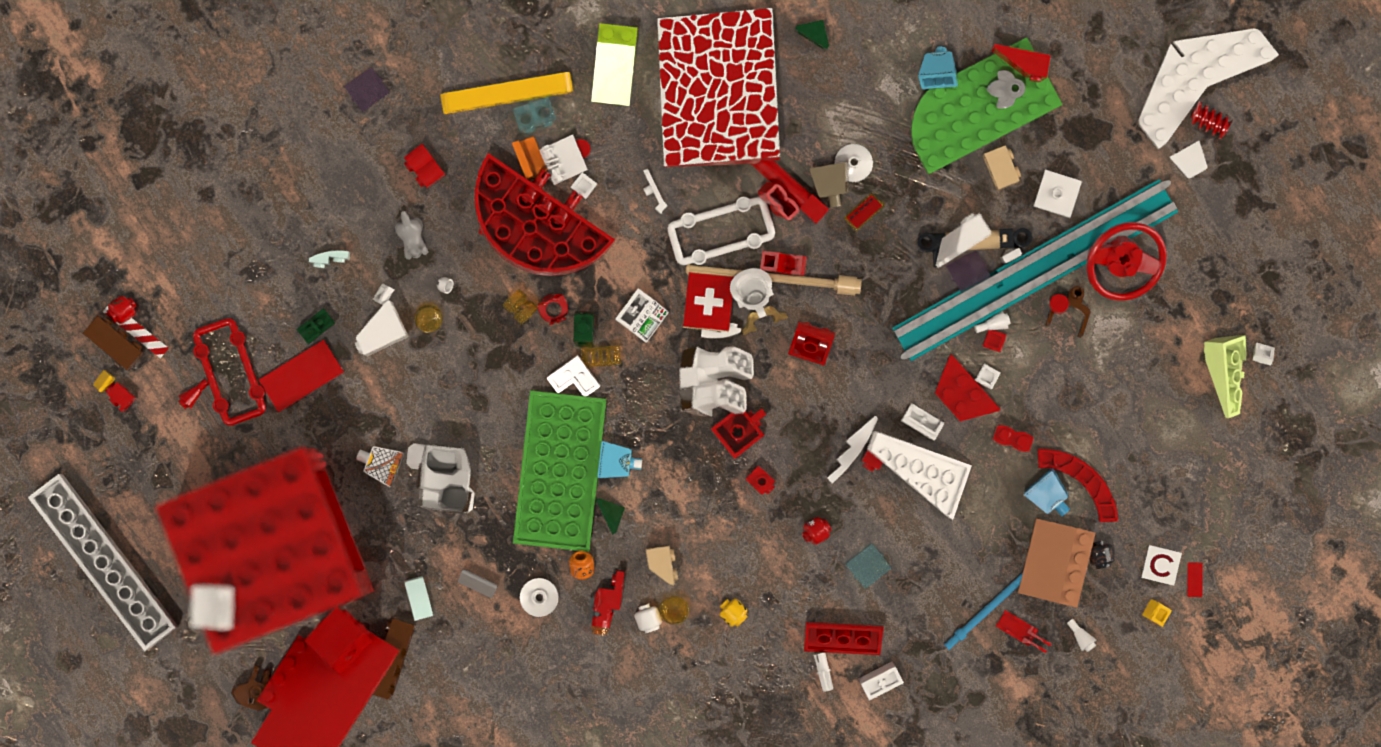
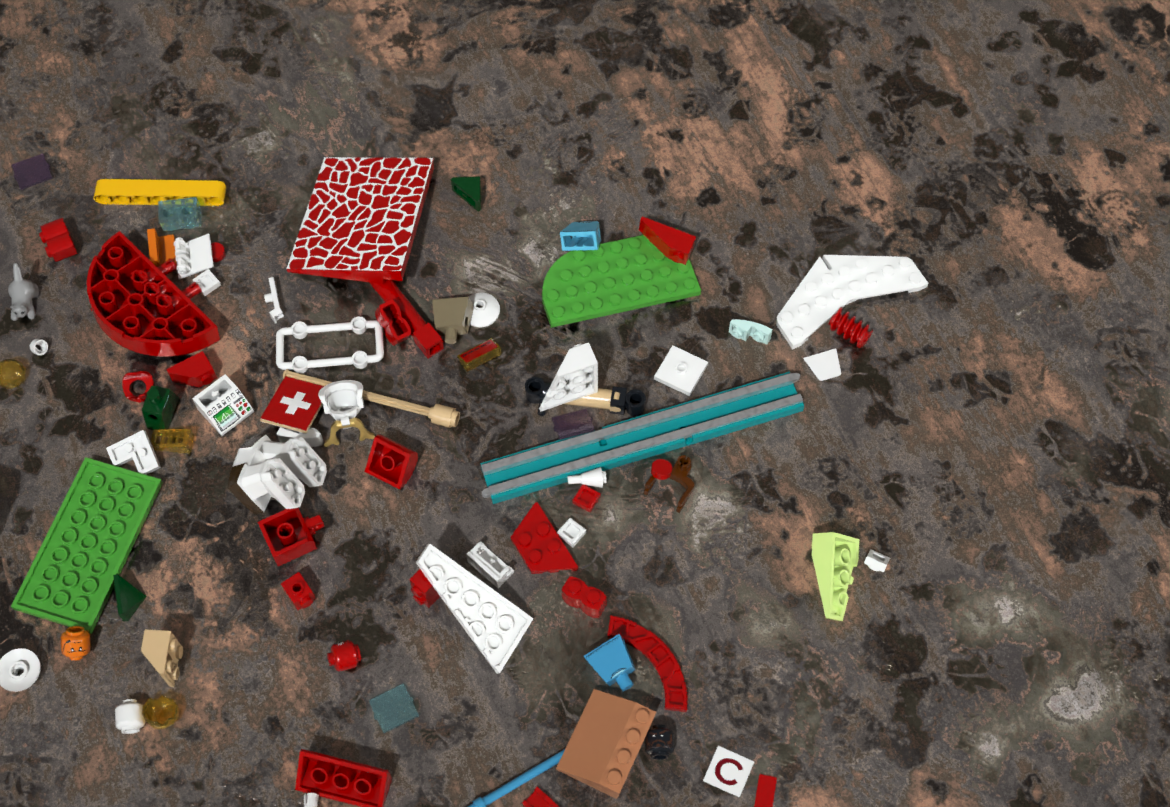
camera: 15 degrees right, 25 degrees down
clear yellow wheel [502,289,539,325] -> none
red plate [589,570,625,635] -> none
slope [591,23,638,106] -> none
medium azure torso [598,441,642,478] -> none
yellow head [719,599,748,627] -> none
red brick [760,251,807,276] -> none
white slope [827,416,878,484] -> none
tan brick [983,145,1021,191] -> none
light grey plate [987,70,1025,109] -> none
white tile [1001,248,1022,264] -> none
red piece [1087,222,1167,301] -> none
none -> red slope [166,351,217,387]
none -> light aqua slope [729,320,773,345]

